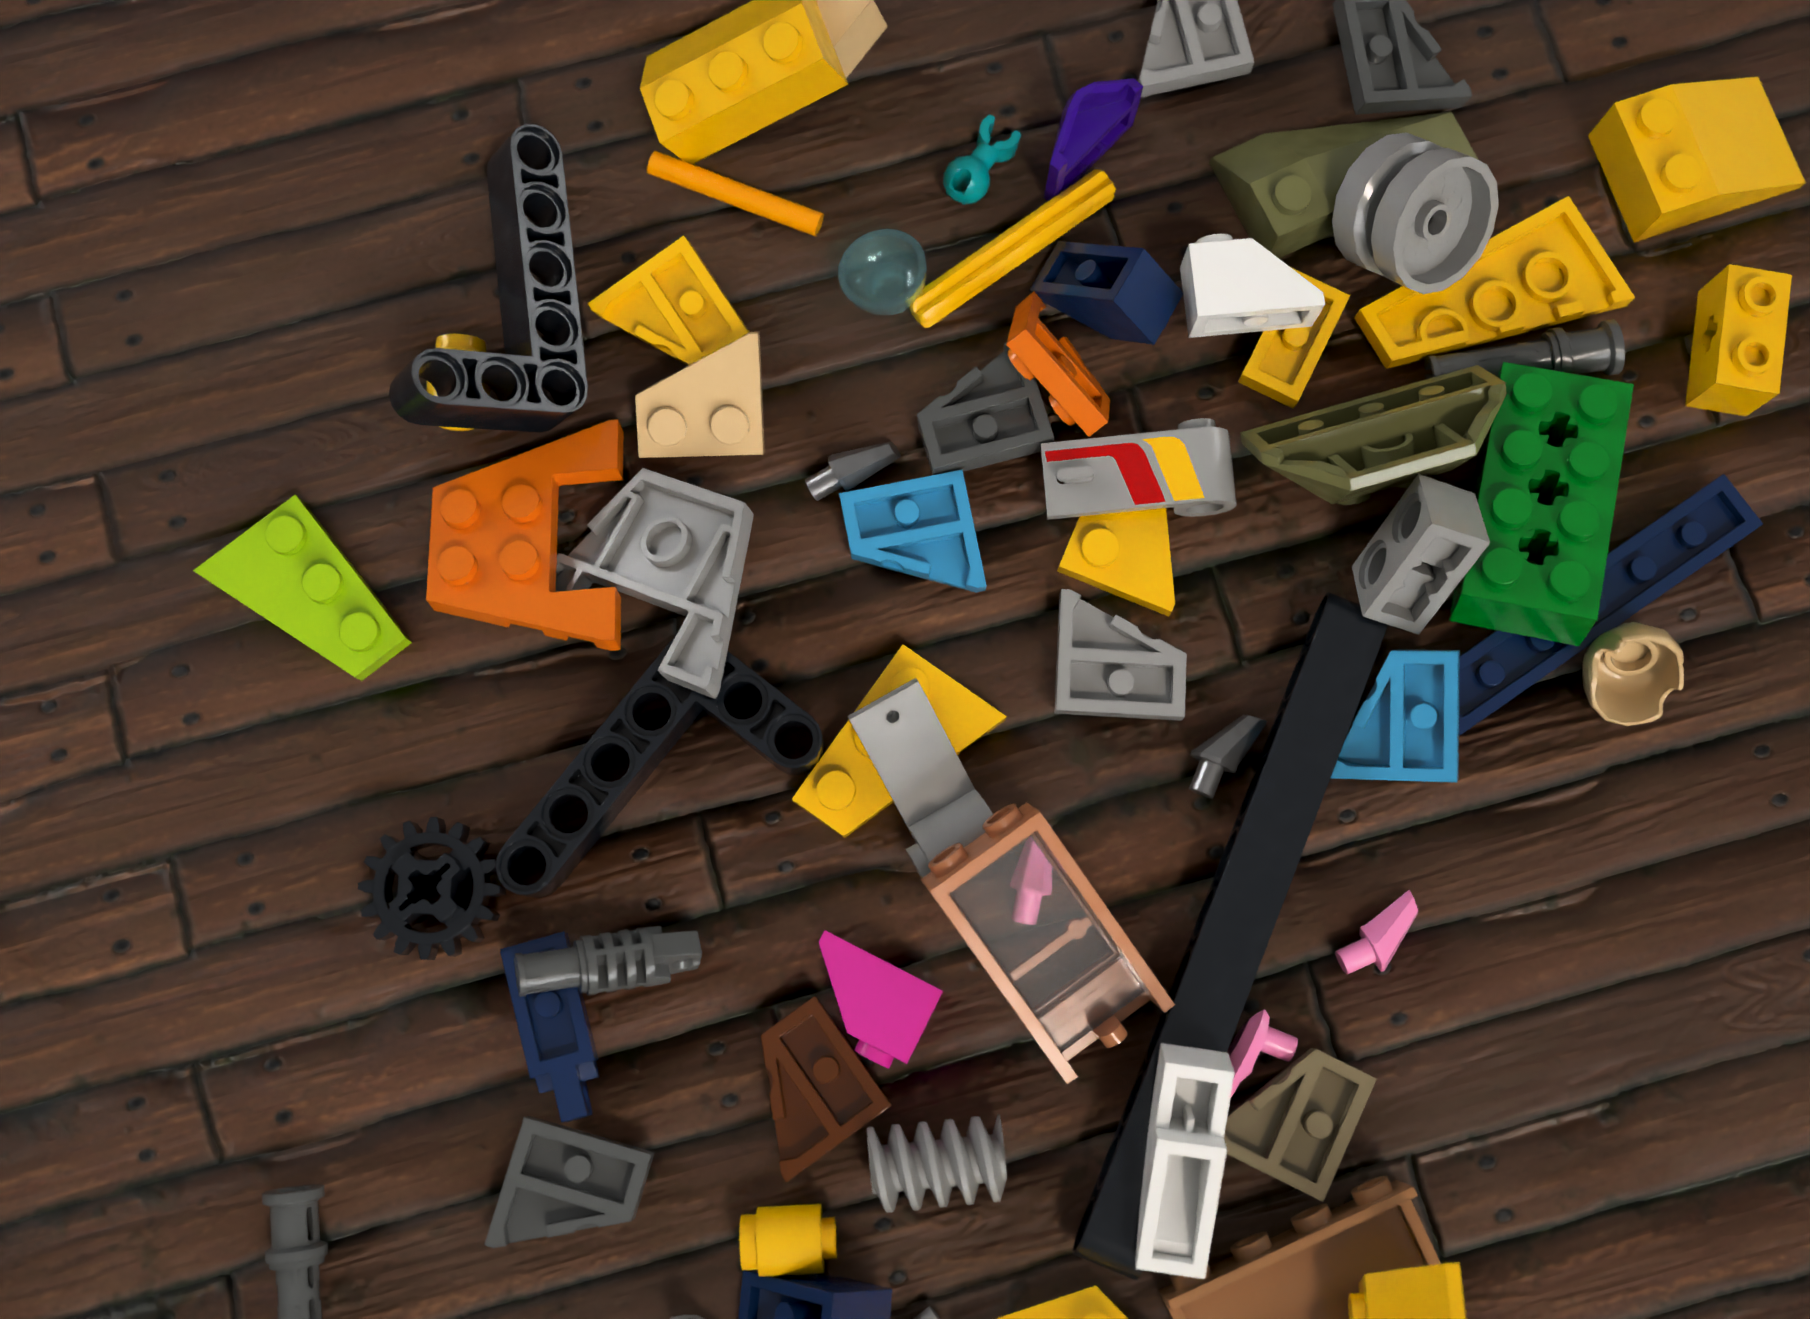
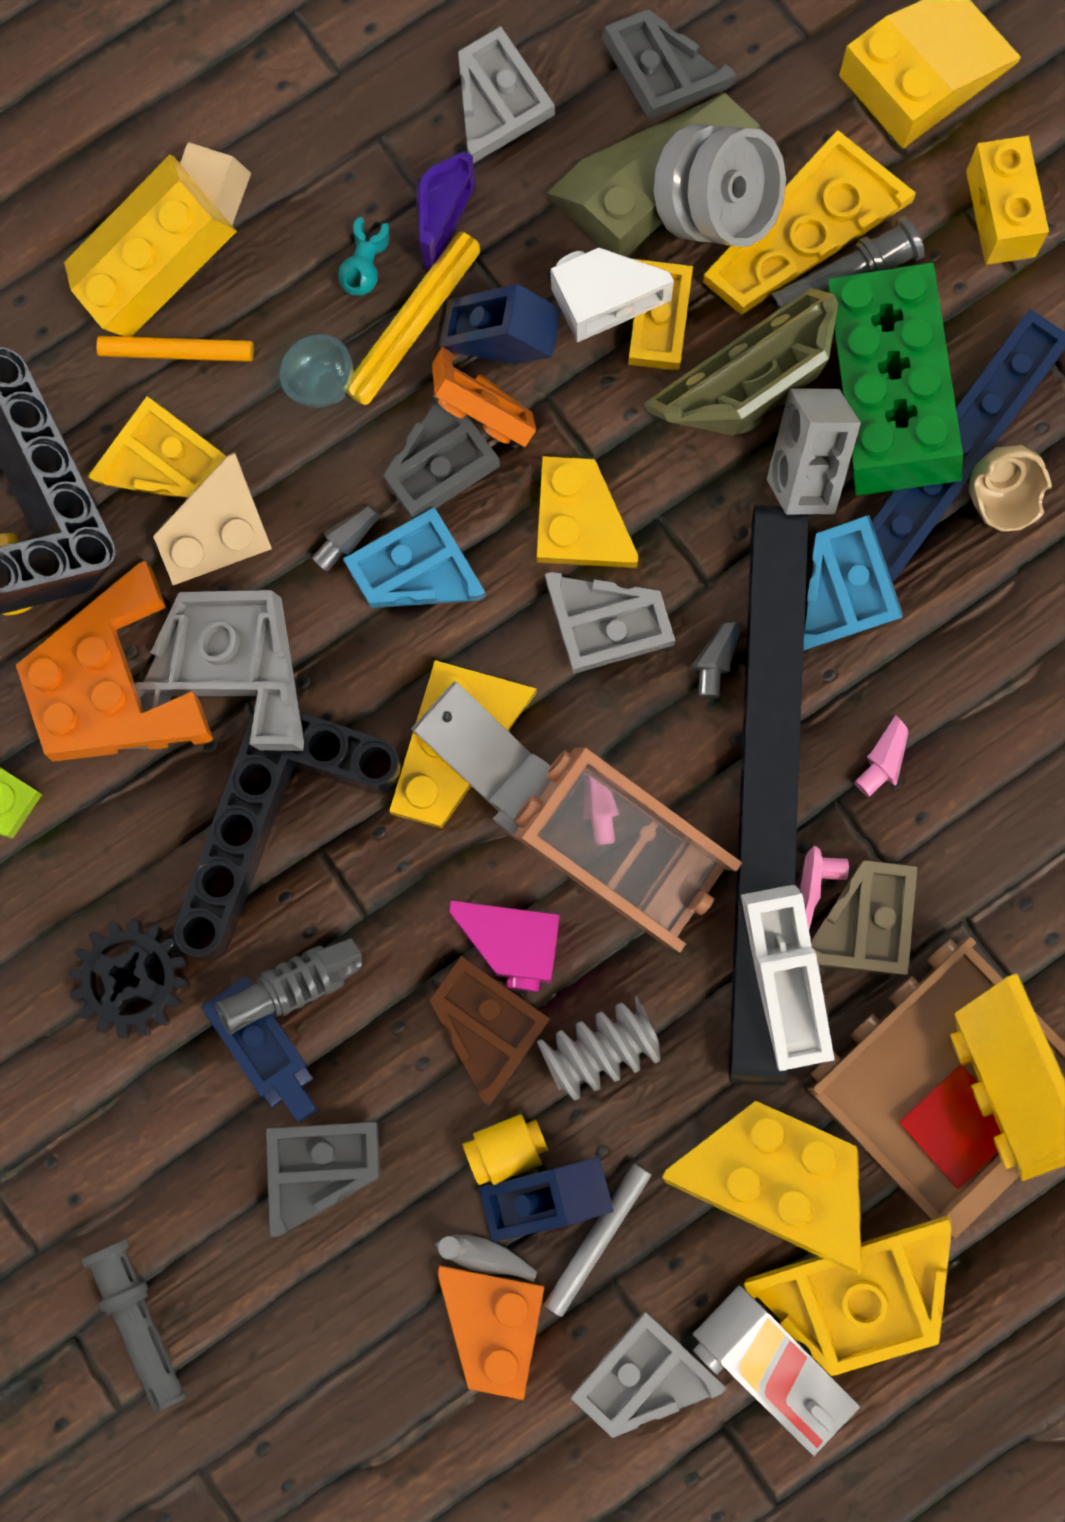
camera: 15 degrees left, 0 degrees up
light grey door [1041,418,1237,520] -> none

